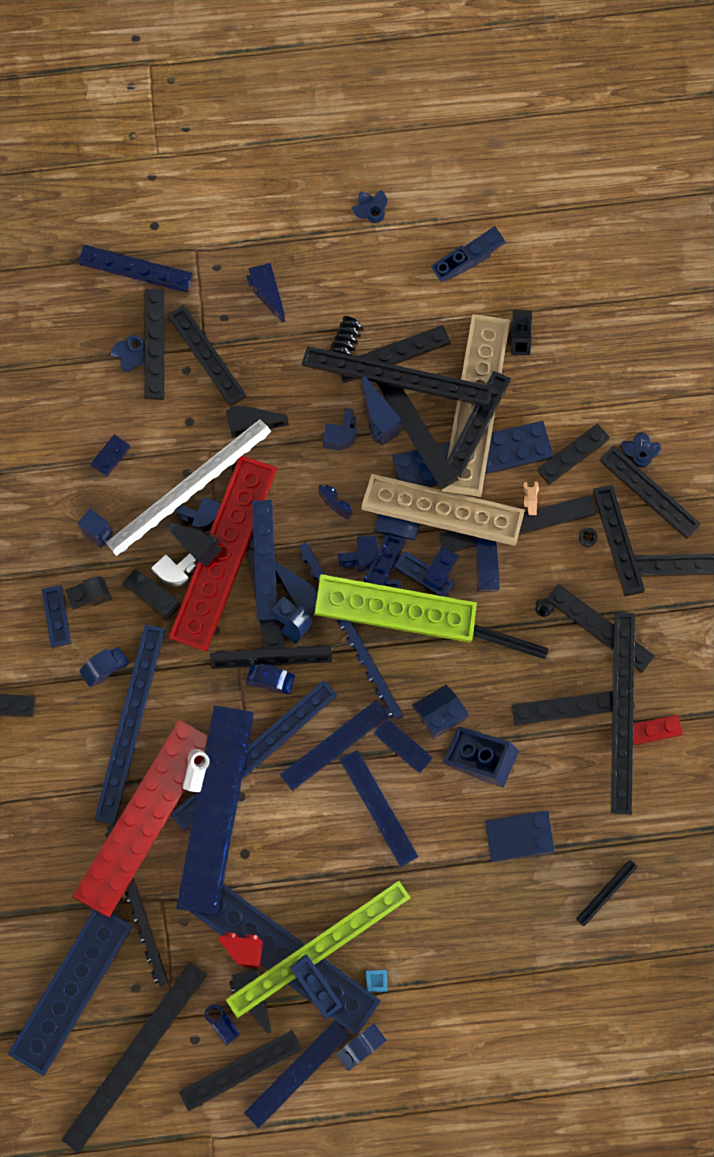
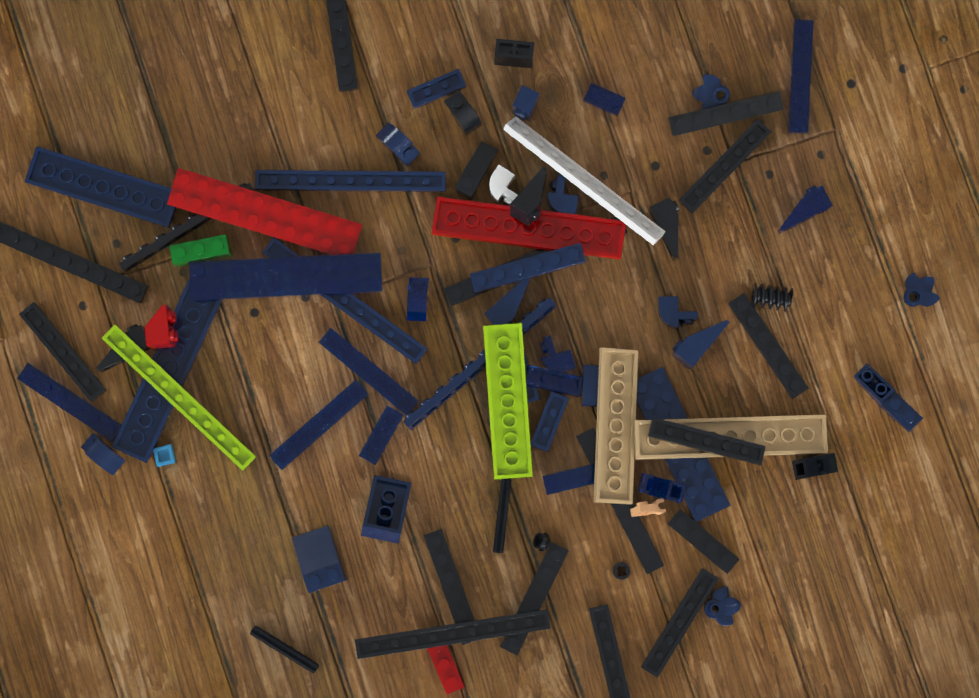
camera: 85 degrees right, 10 degrees up
white piece [182,749,209,792] -> none
clear blue piece [205,1004,241,1045] -> none
black plate [210,645,332,669] -> none
dark blue brick [270,596,312,644] -> none
dark blue plate [289,954,342,1019] -> none
black plate [302,346,494,407] -> none
clear blue slope [318,485,352,520] -> none
black tile [377,383,459,490] -> none
dark blue slope [412,684,469,739] -> none
clear blue plate [423,547,459,590] -> none
black plate [593,485,645,597] -> none
none -> green brick [169,234,232,267]
none -> black hinge [494,39,534,68]
none -> clear blue brick [637,473,686,503]

